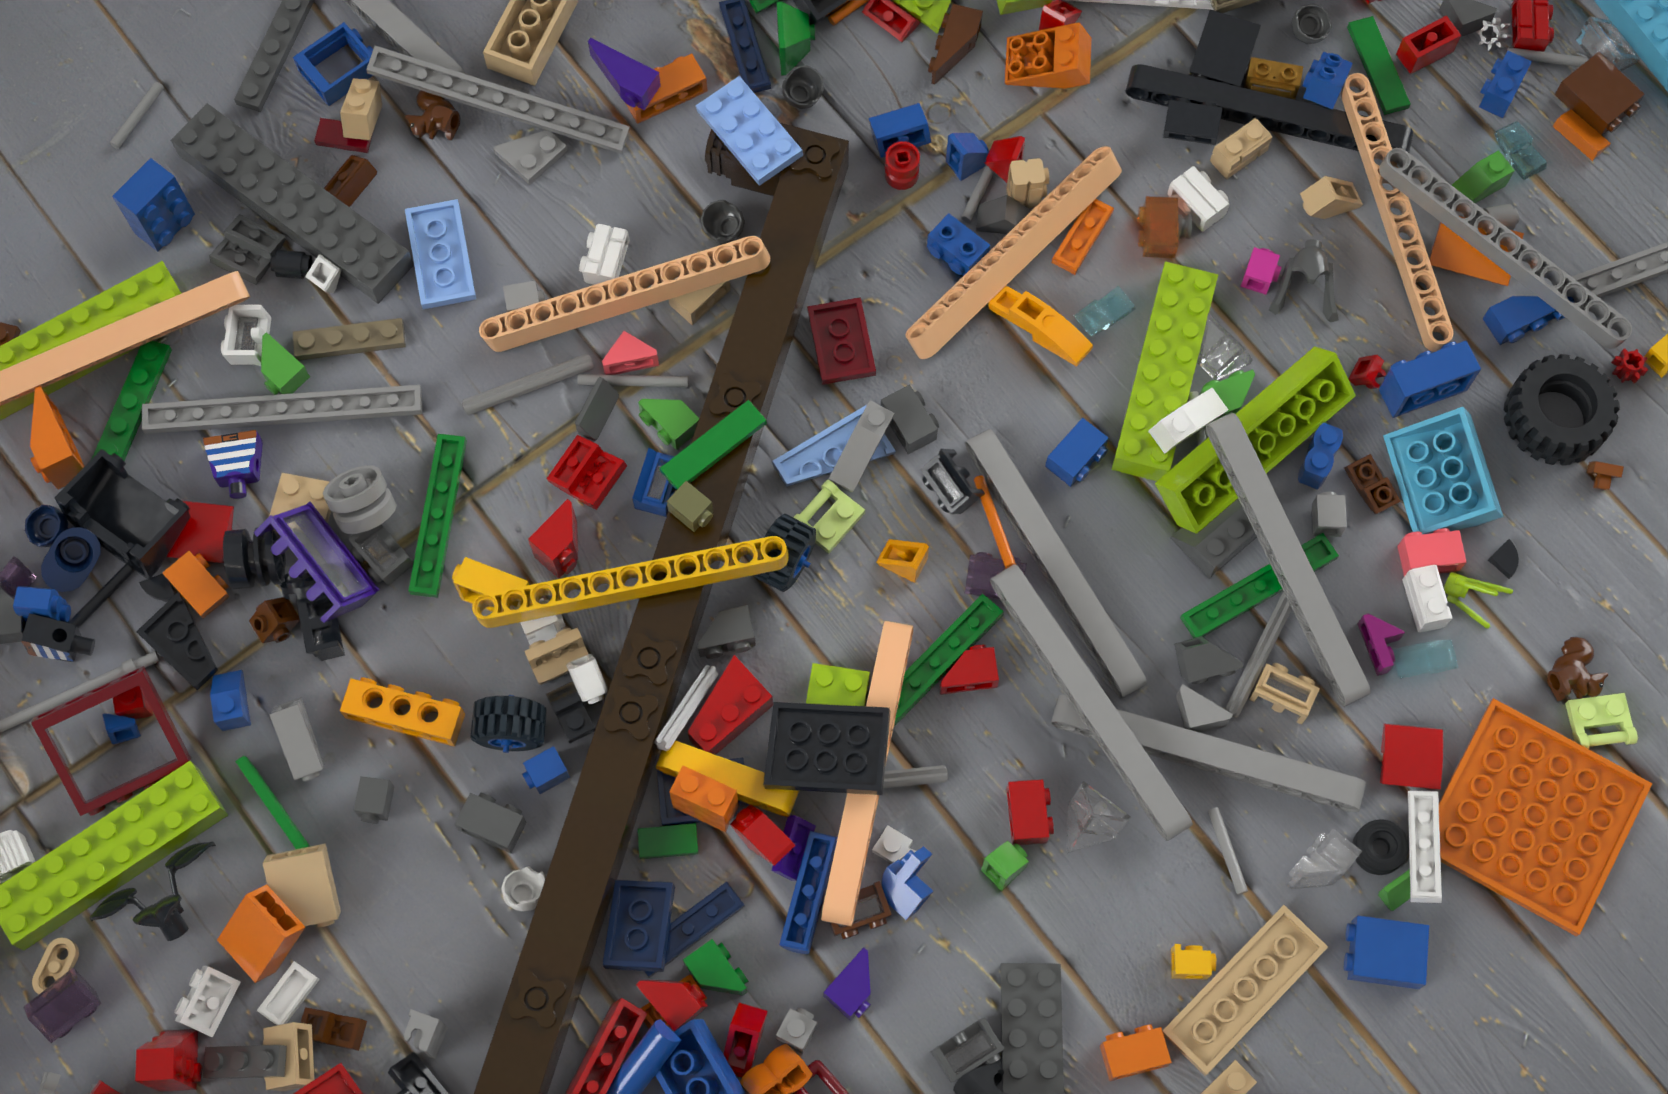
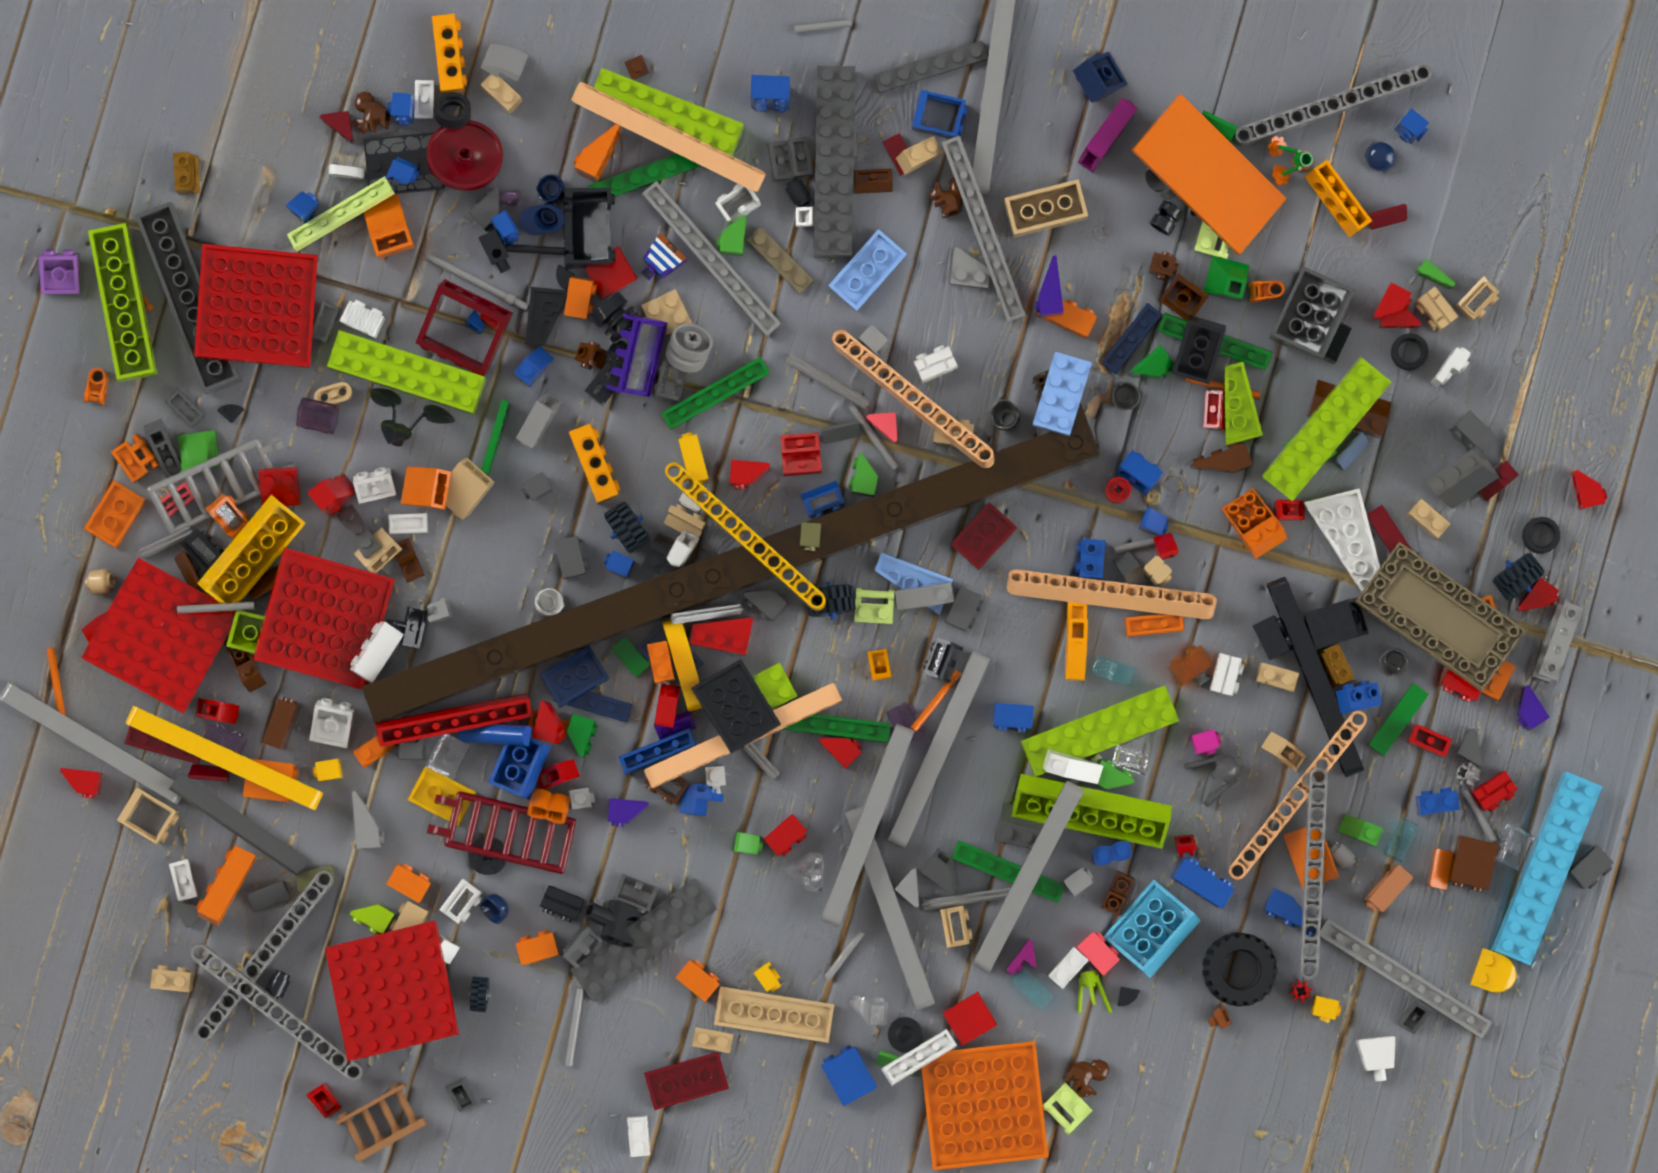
camera: 55 degrees right, 15 degrees up
green tile [660,400,767,490] -> none
none -> nougat window [1363,865,1414,913]

